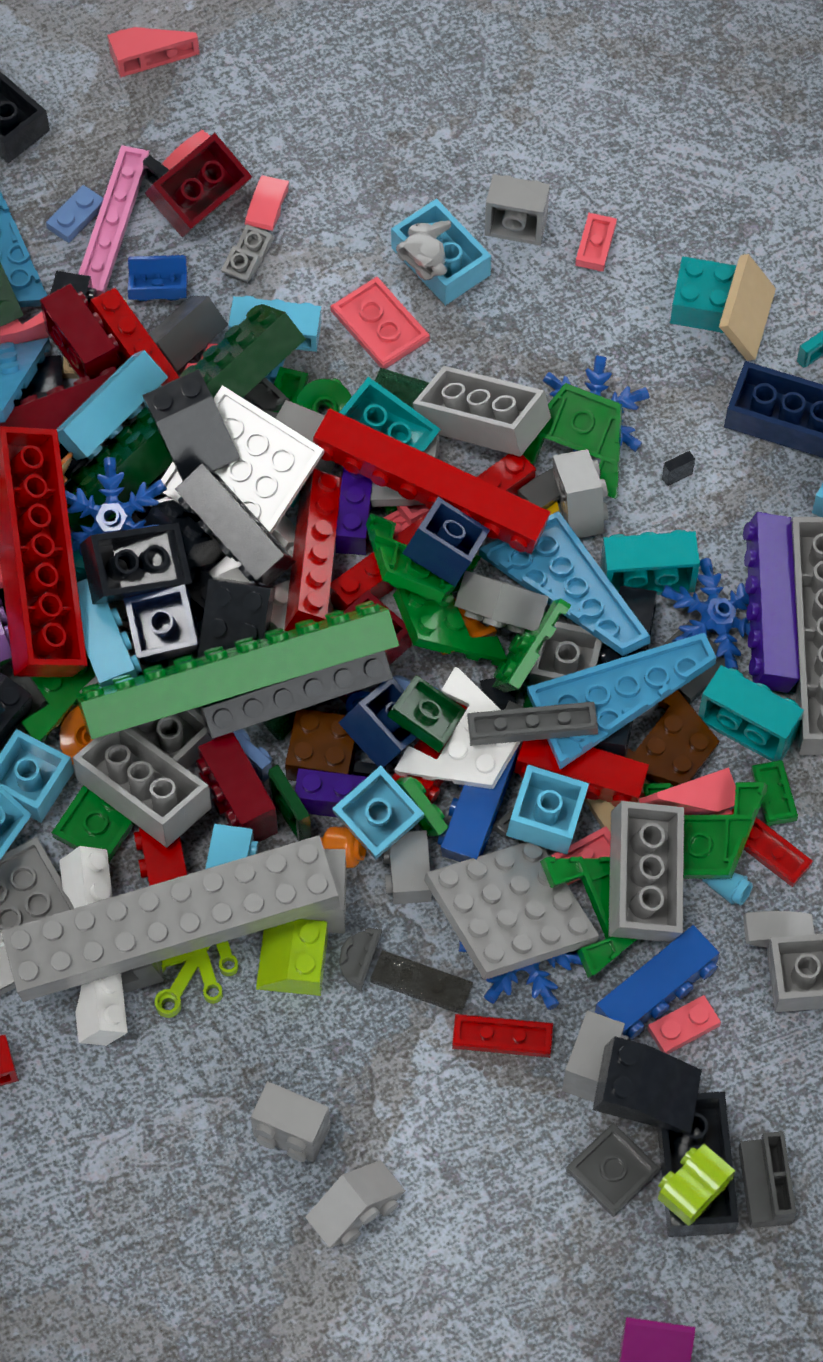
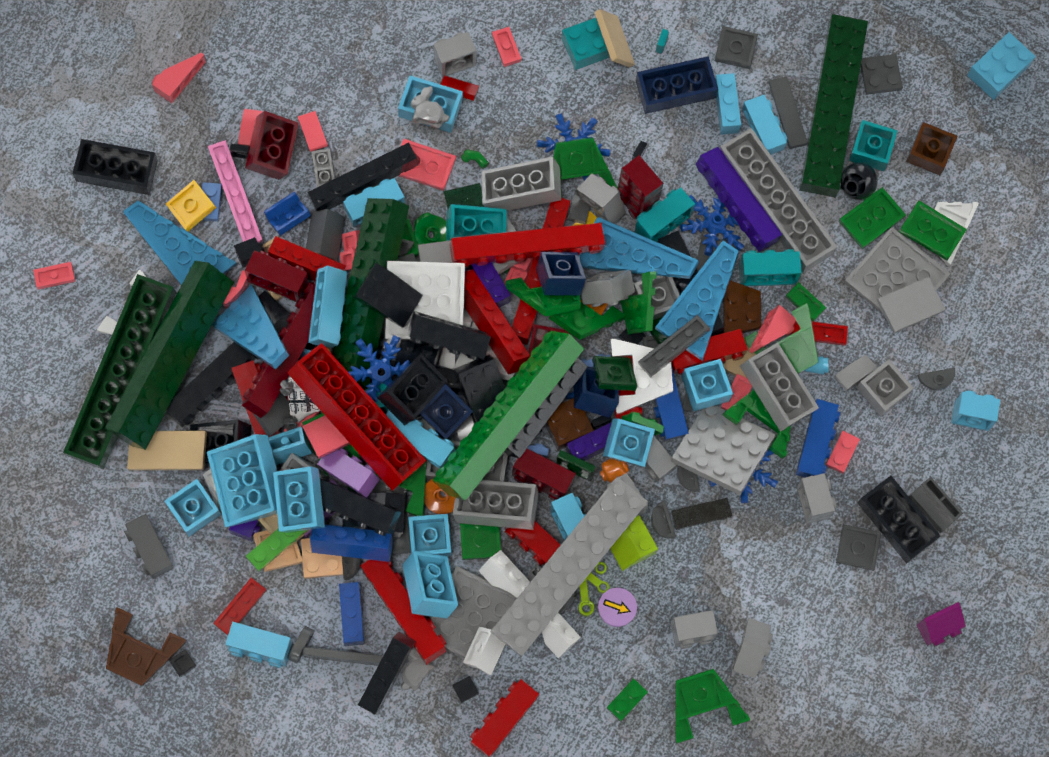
camera: 40 degrees left, 10 degrees up
red tile [452,1014,553,1058] -> none
black slope [593,1036,702,1135] -> none
lime brick [658,1144,735,1226] -> none
none -> yellow tile [166,180,217,232]
none -> black brick [307,142,418,211]
none -> red tile [440,75,479,101]
none -> green arm [461,149,489,169]
none -> lavender tile [598,588,637,627]
none -> green plate [606,678,648,722]
none -> dark red brick [617,155,664,219]
none -> green wing [675,669,750,744]
none -> dark grey plate [677,466,700,492]

